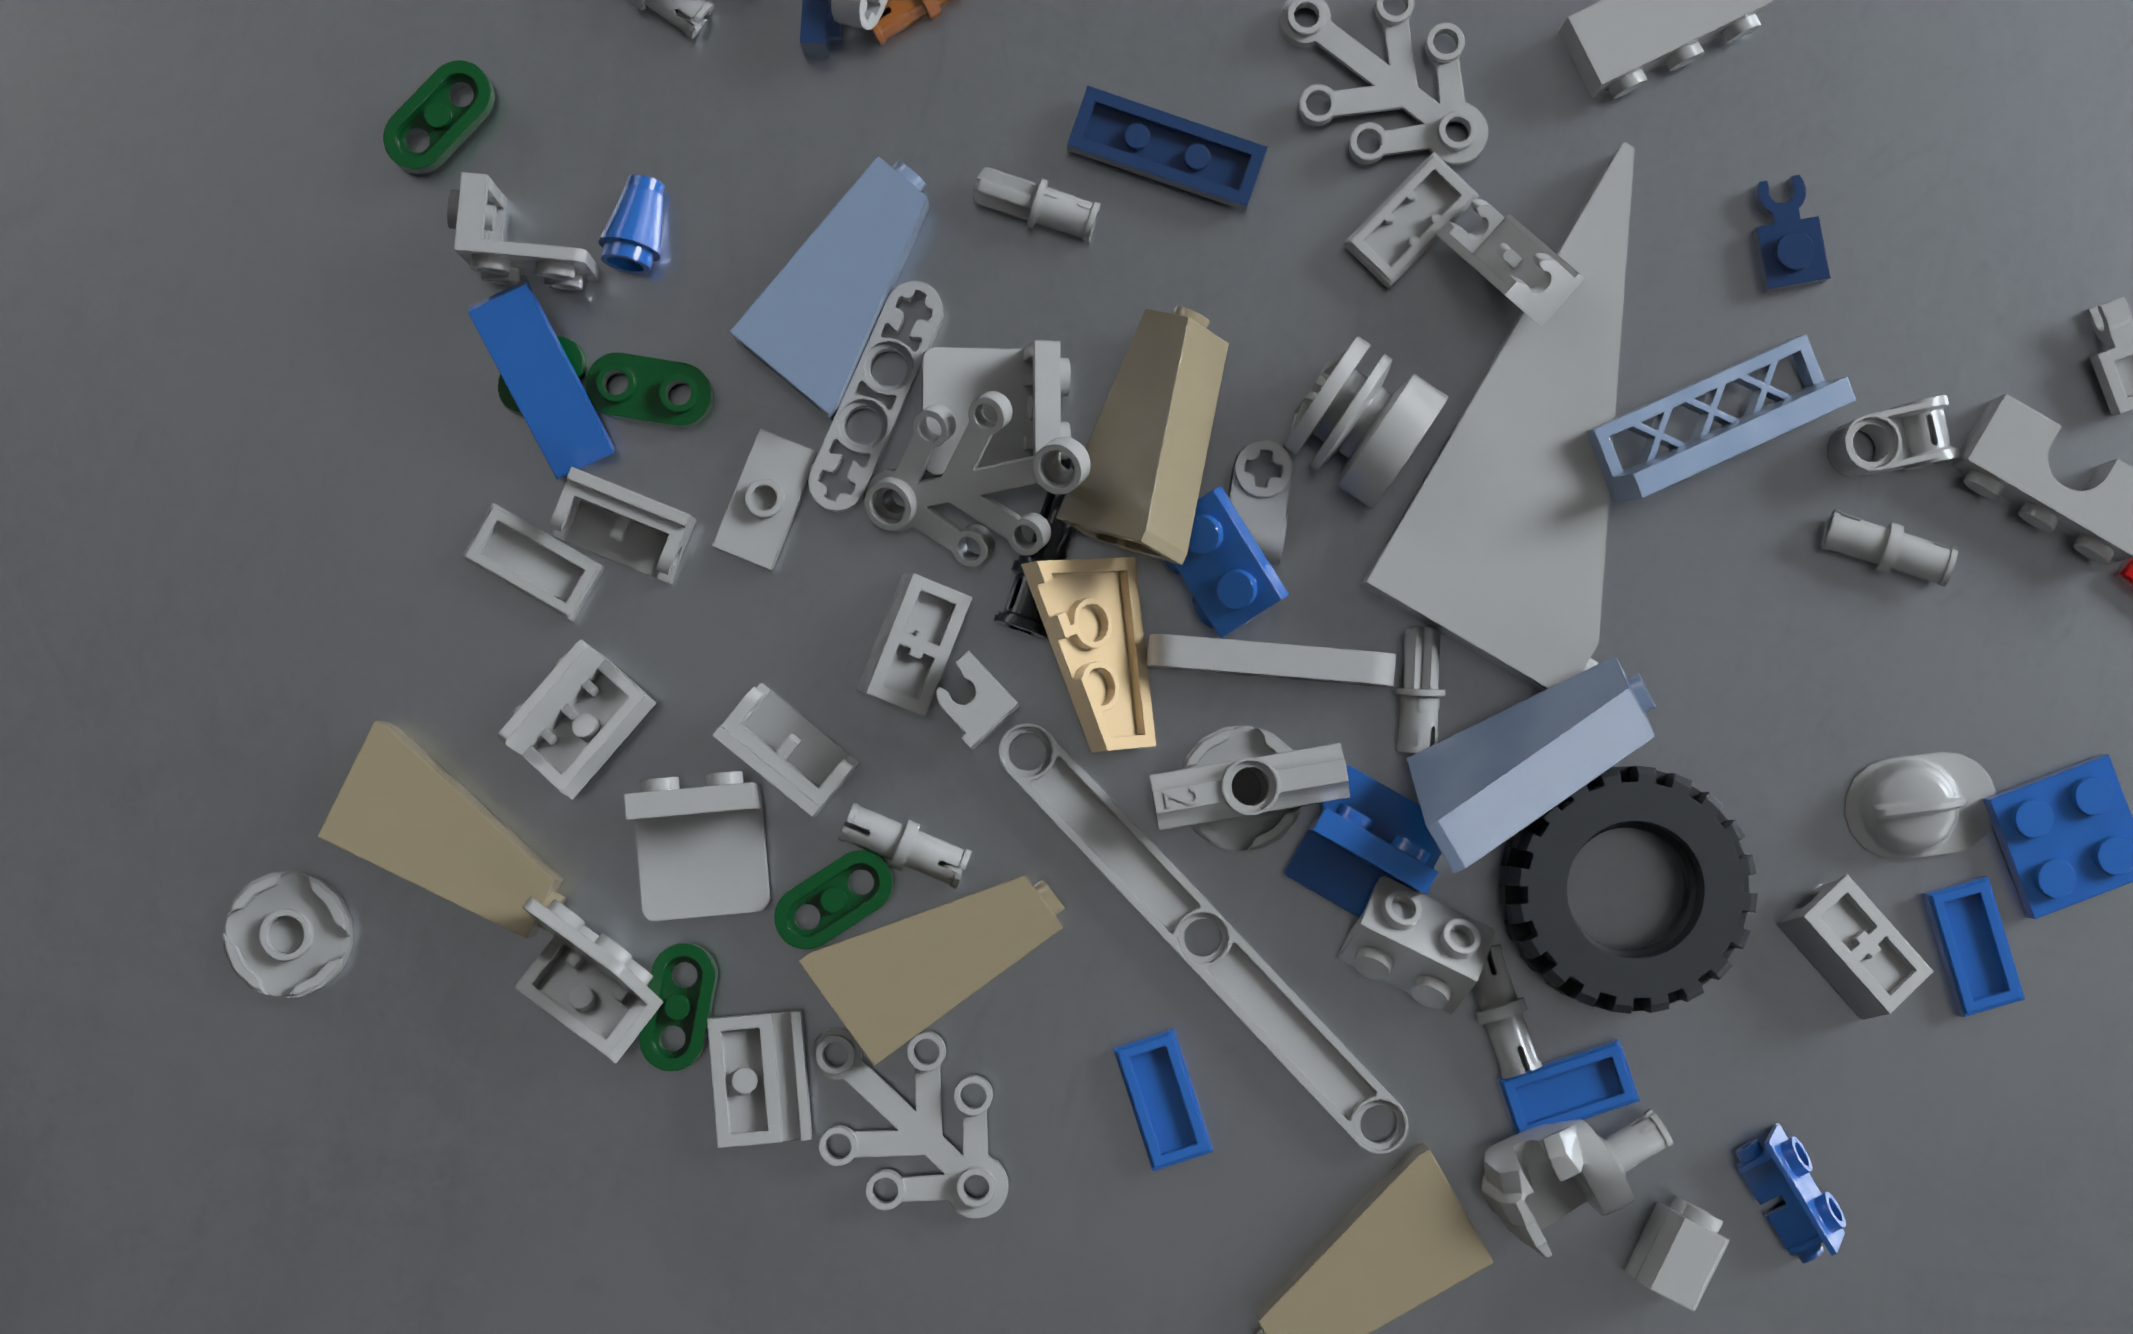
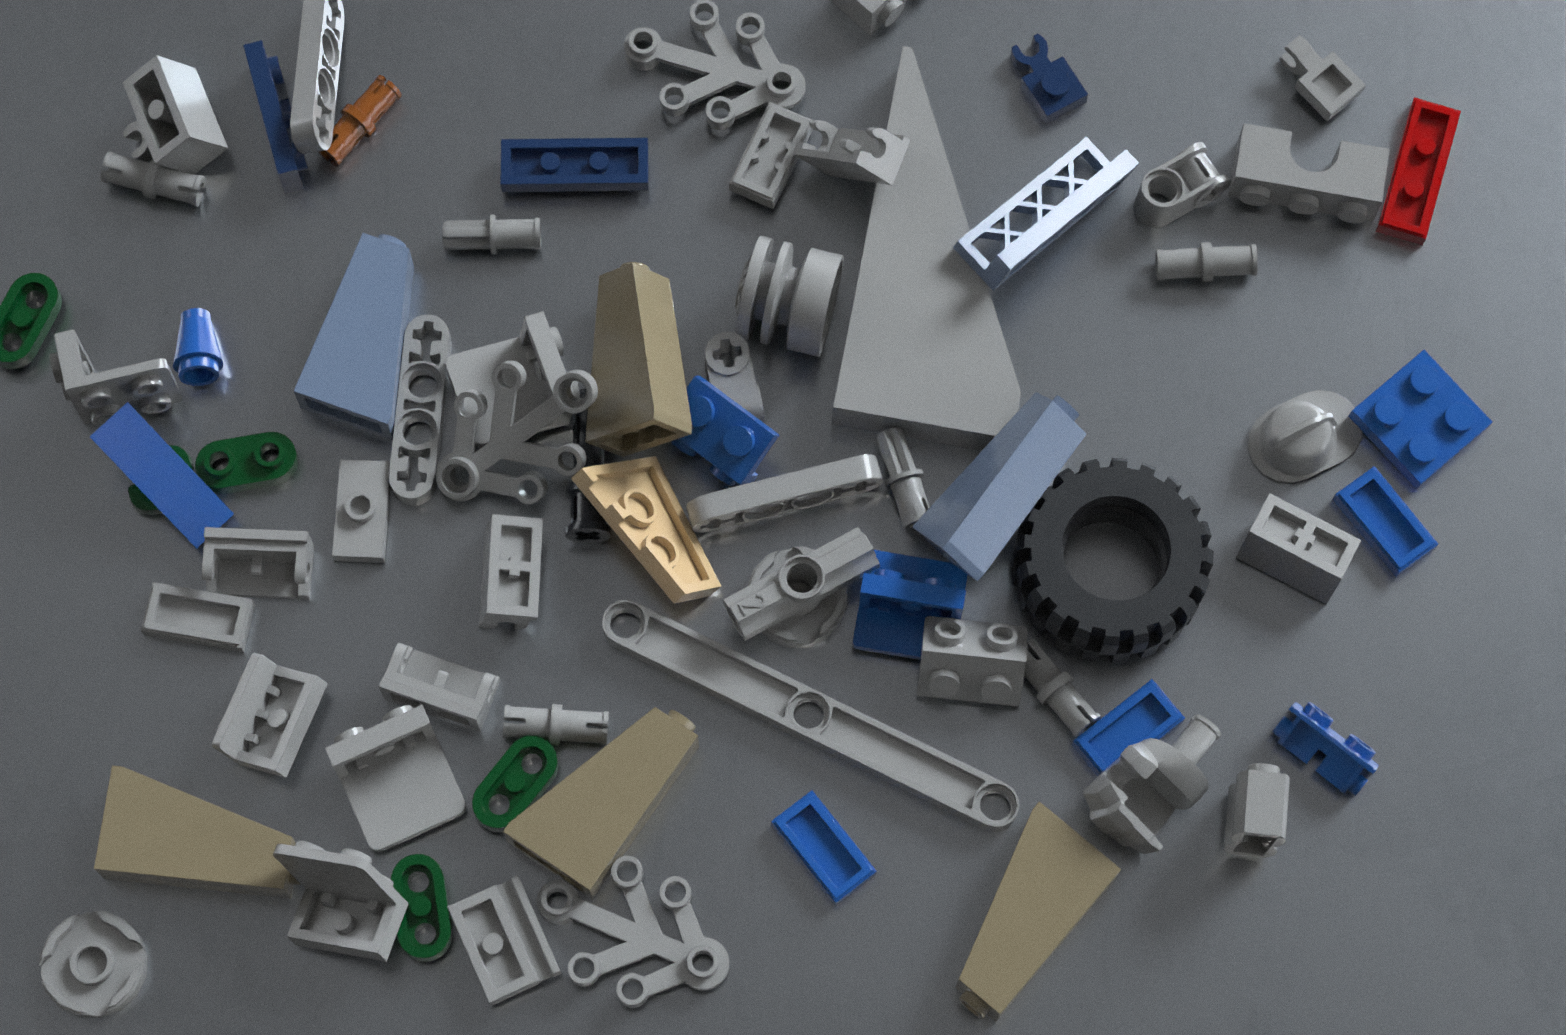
camera: 20 degrees left, 15 degrees down
light grey hinge [936,650,1020,750] -> none

